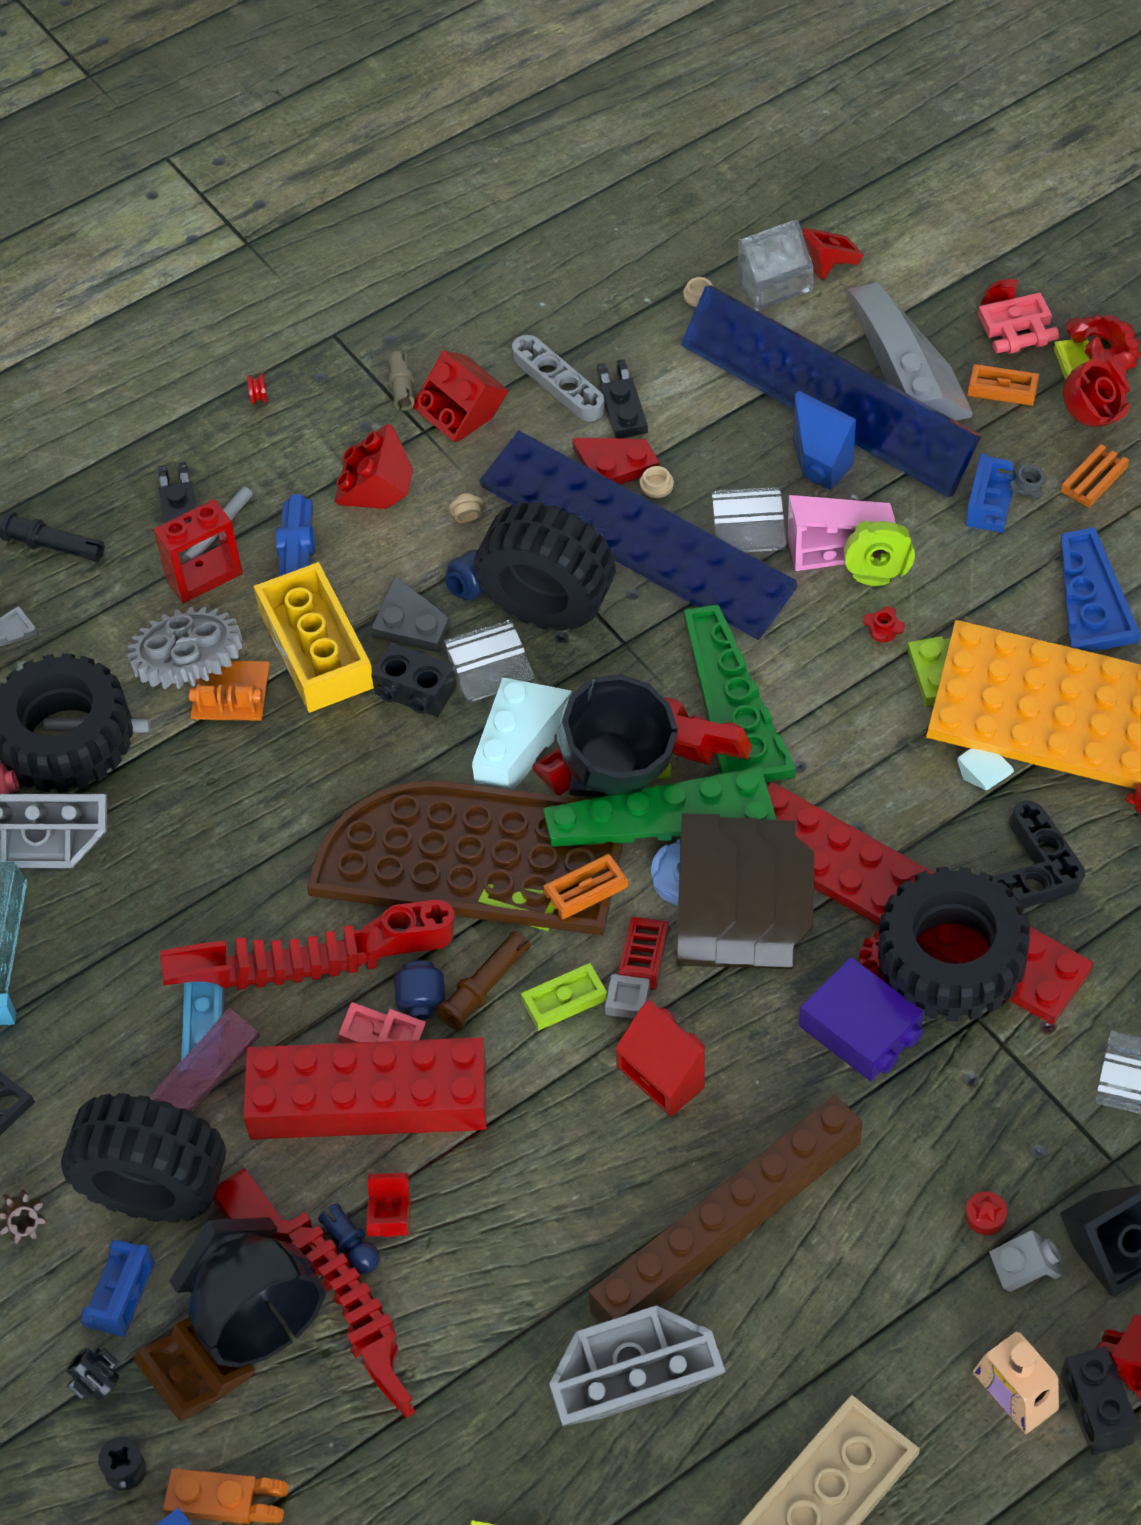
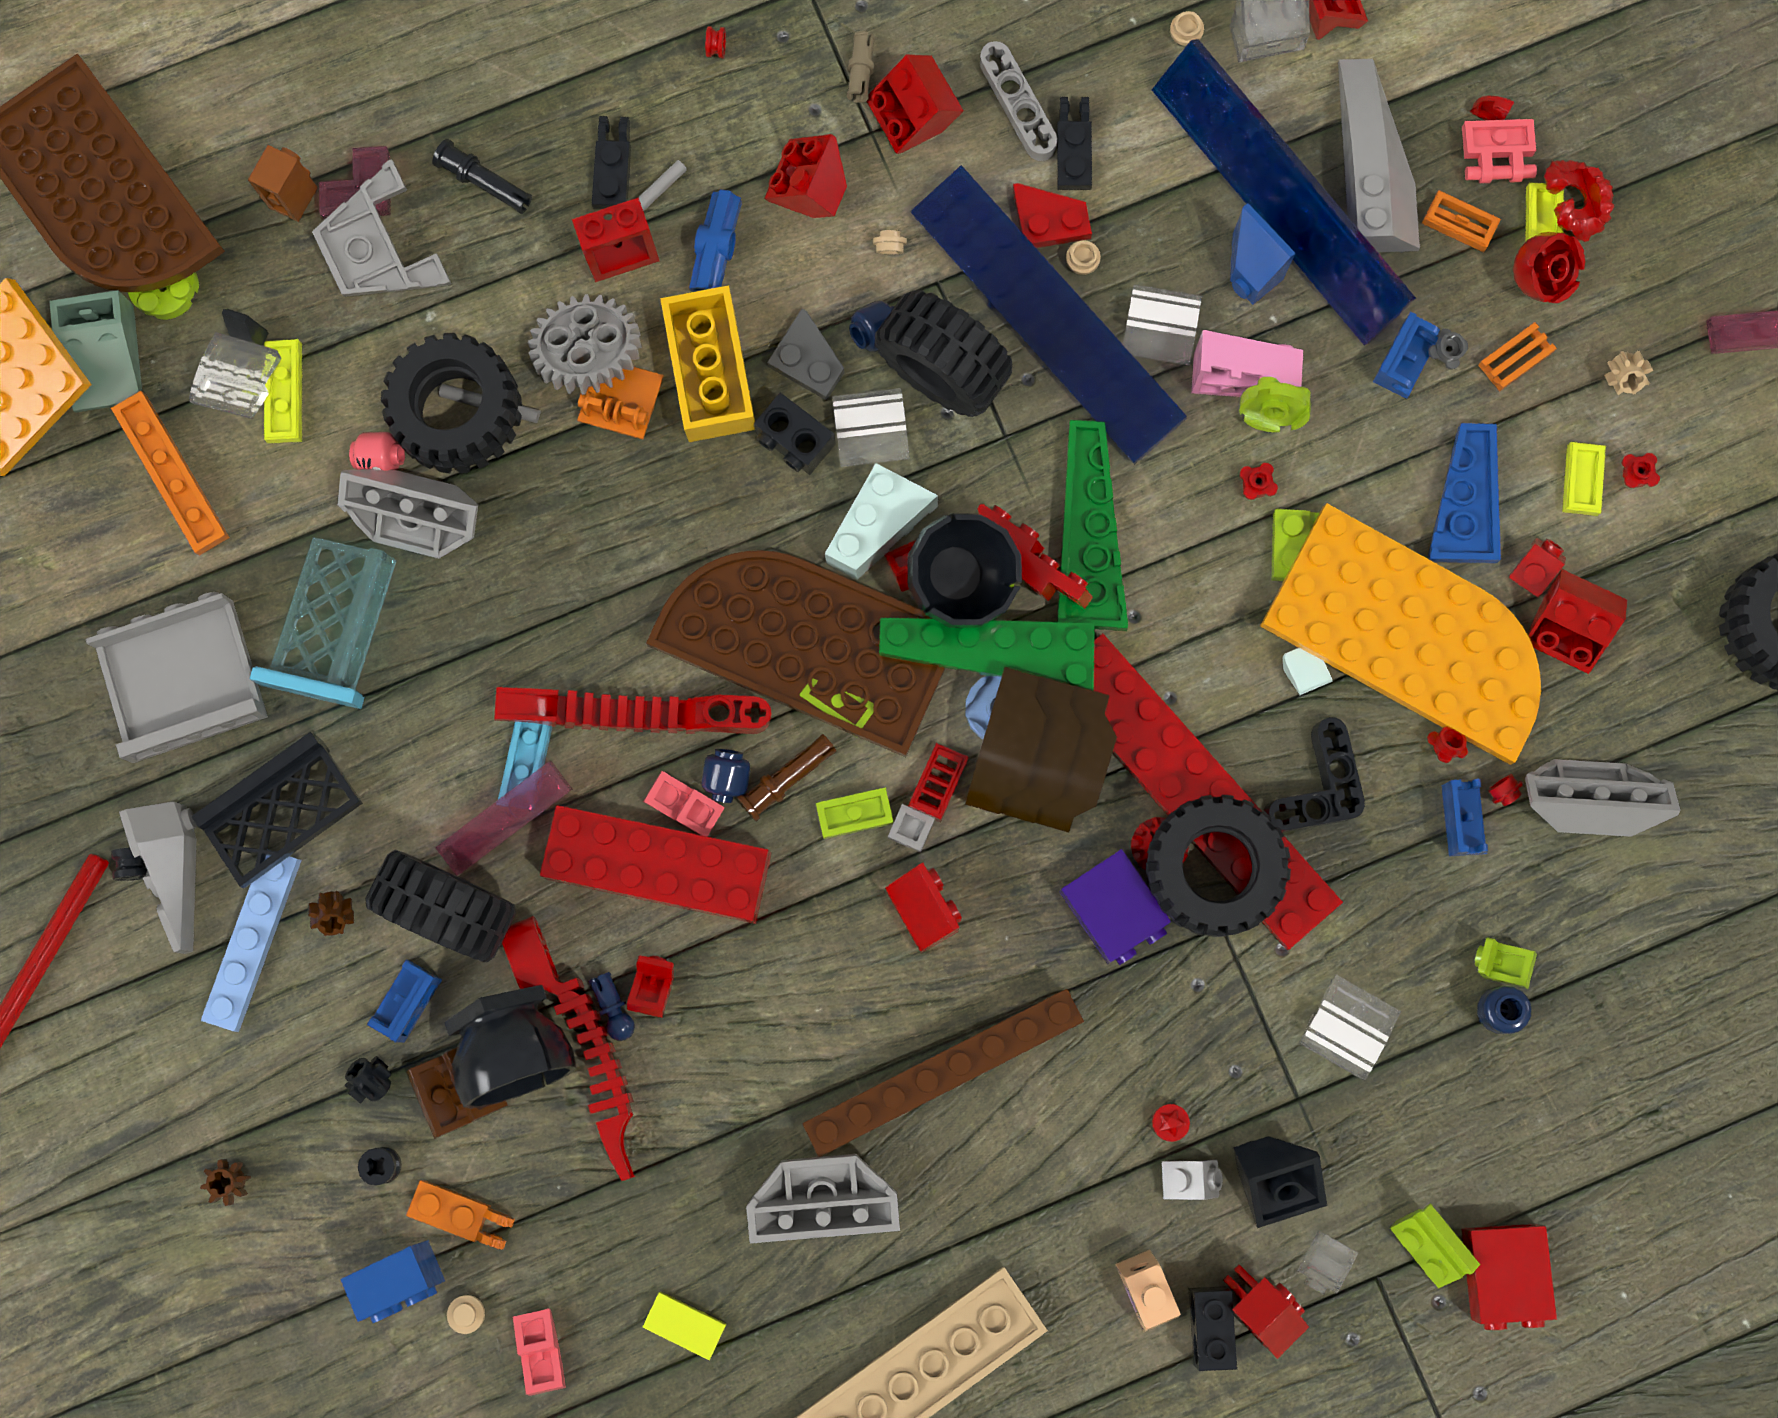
camera: 15 degrees right, 25 degrees up
orange tile [543,853,628,920] -> none

